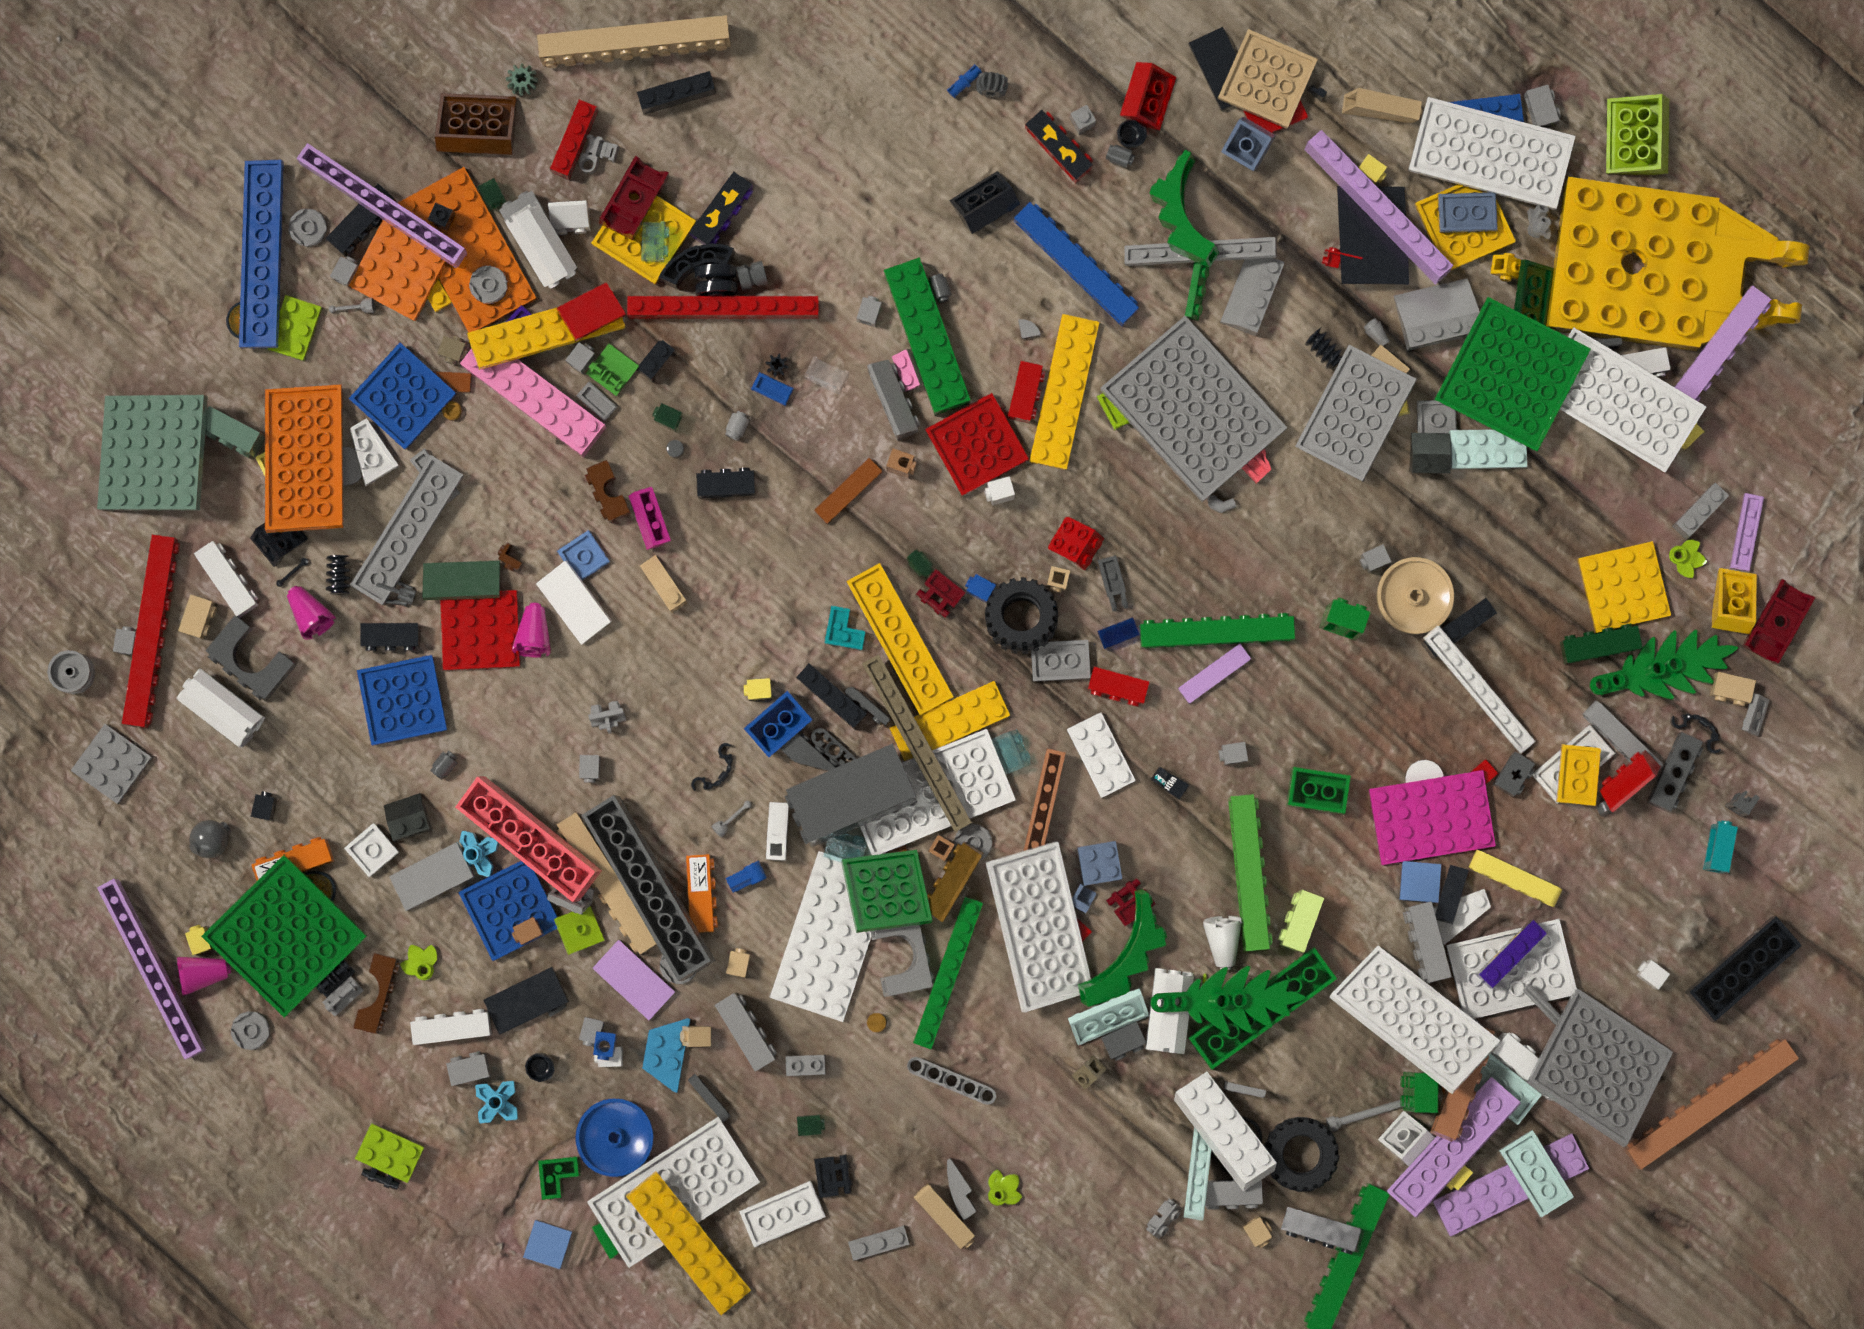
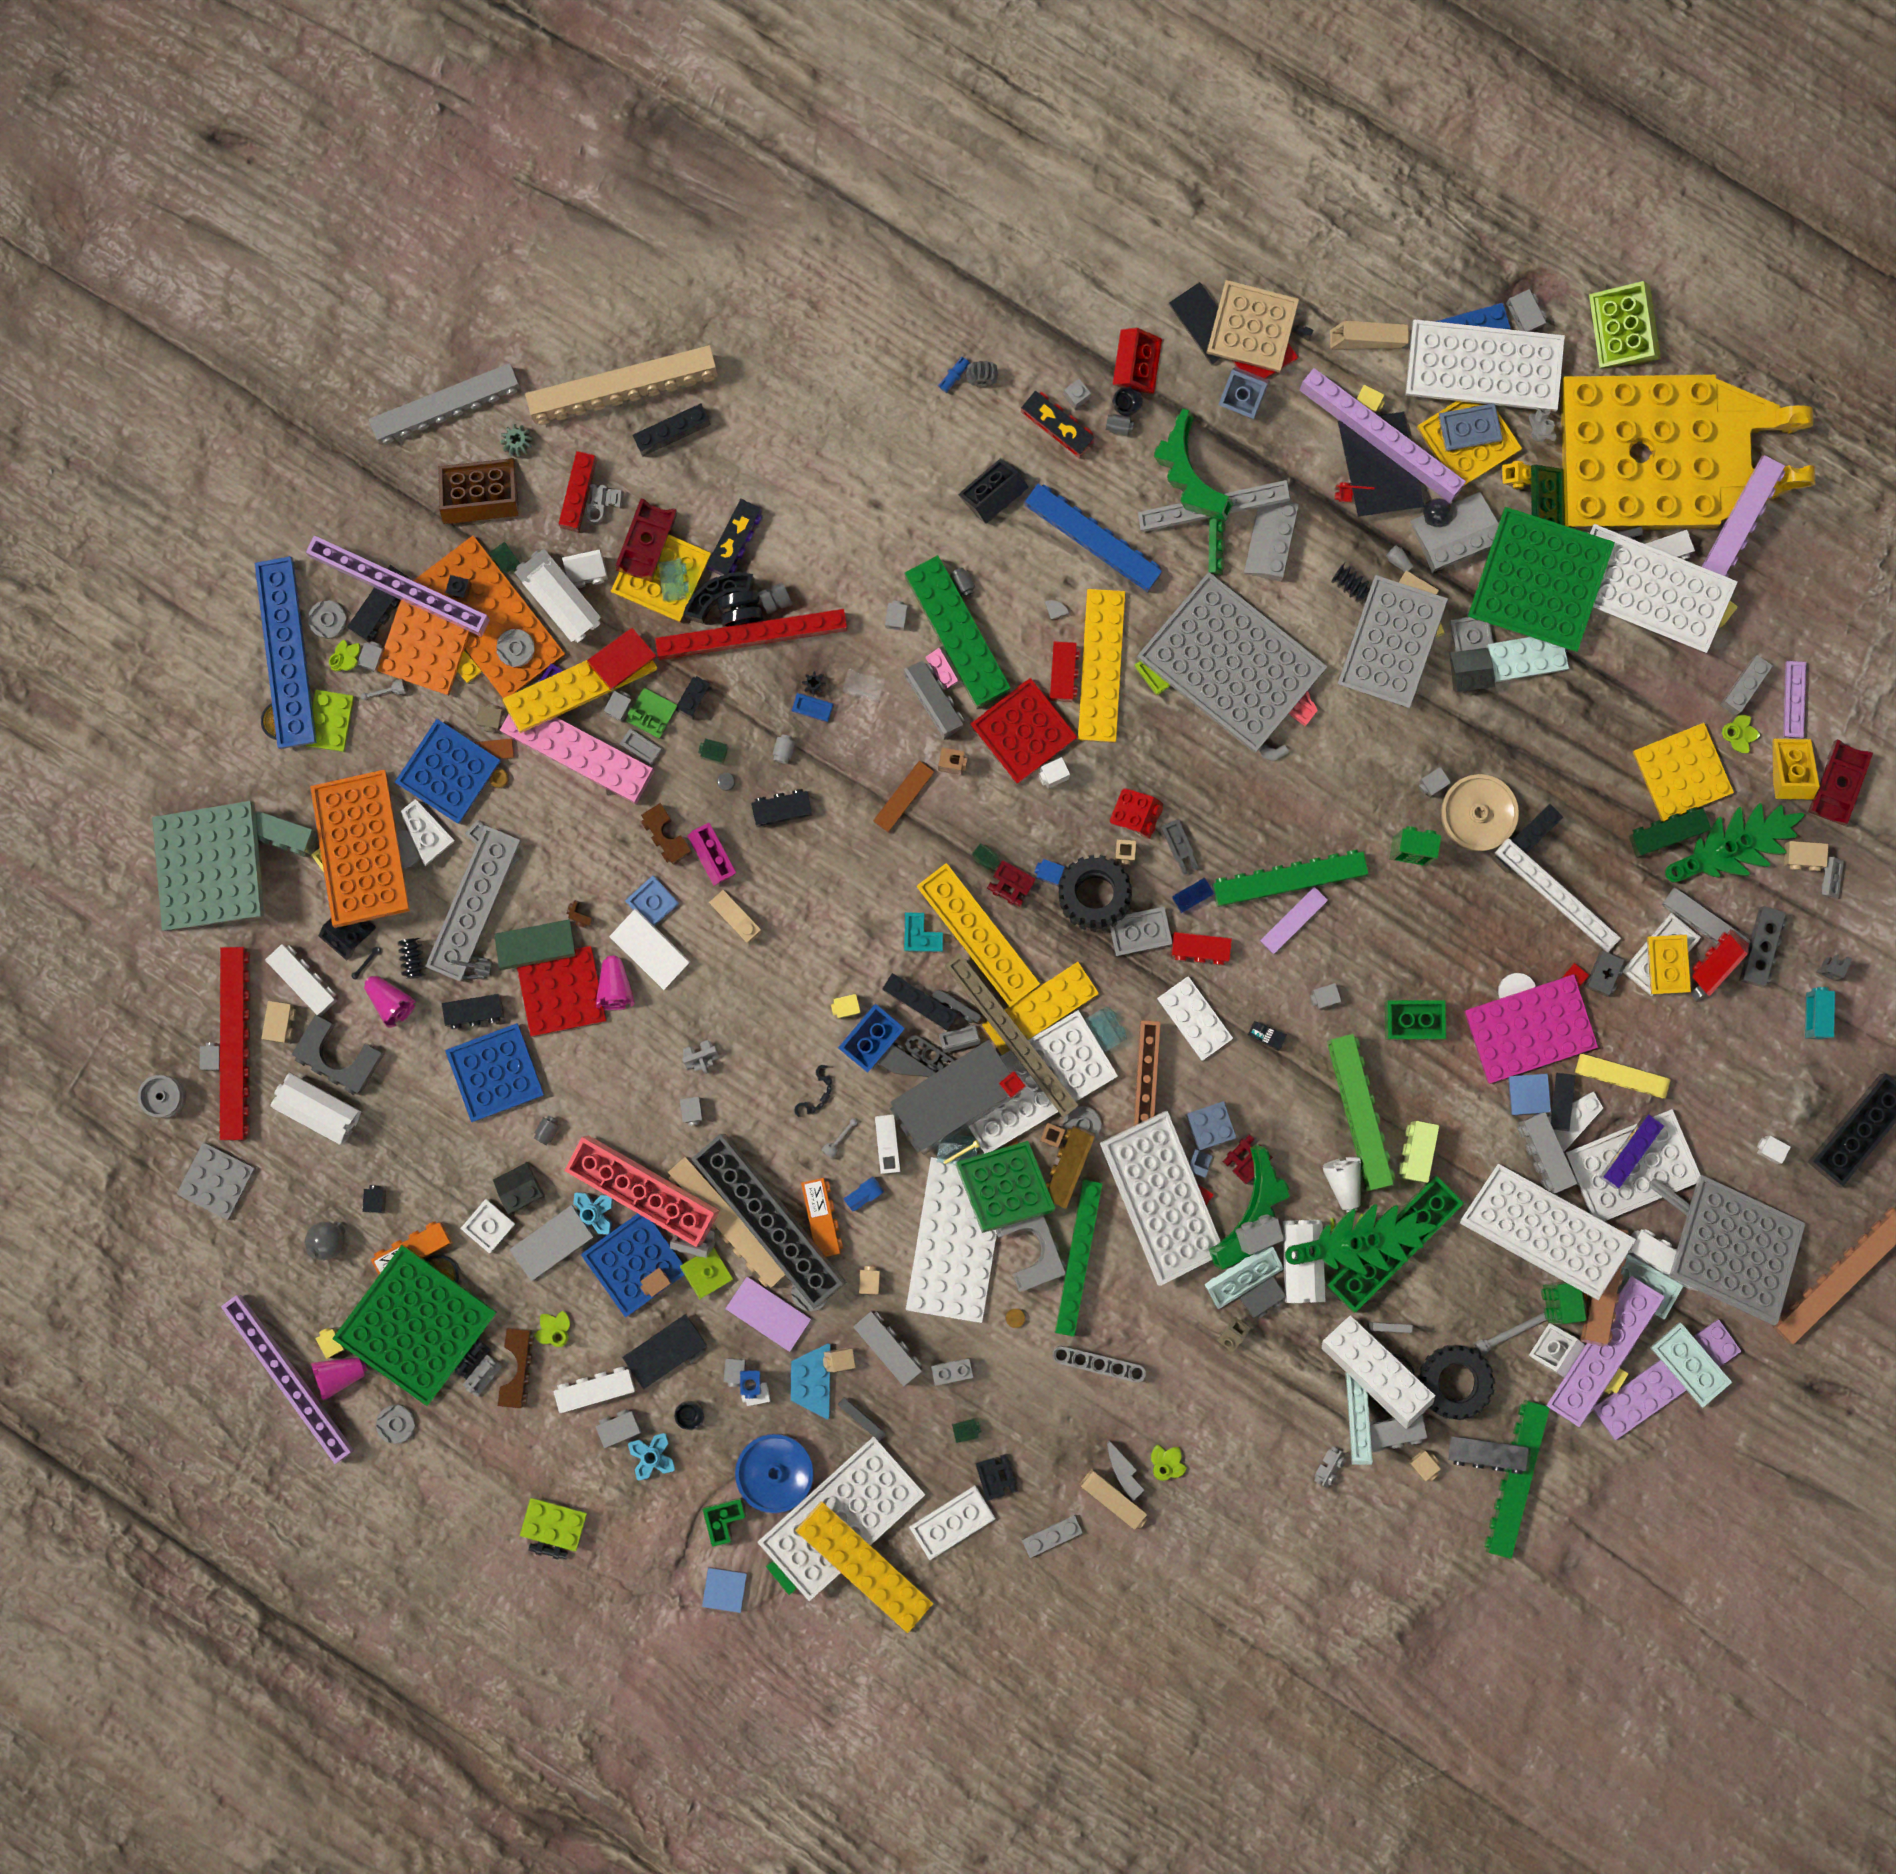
camera: 10 degrees left, 0 degrees up
black piece [1670,714,1721,754] -> none
none -> lime plate [329,639,361,672]
none -> light grey brick [369,363,520,444]
none -> light grey tile [939,1025,981,1053]
none -> light yellow piece [944,1140,980,1164]
none -> red tile [999,1071,1026,1099]
none -> light grey brick [1236,1215,1284,1254]
none -> black hair [1423,498,1452,526]

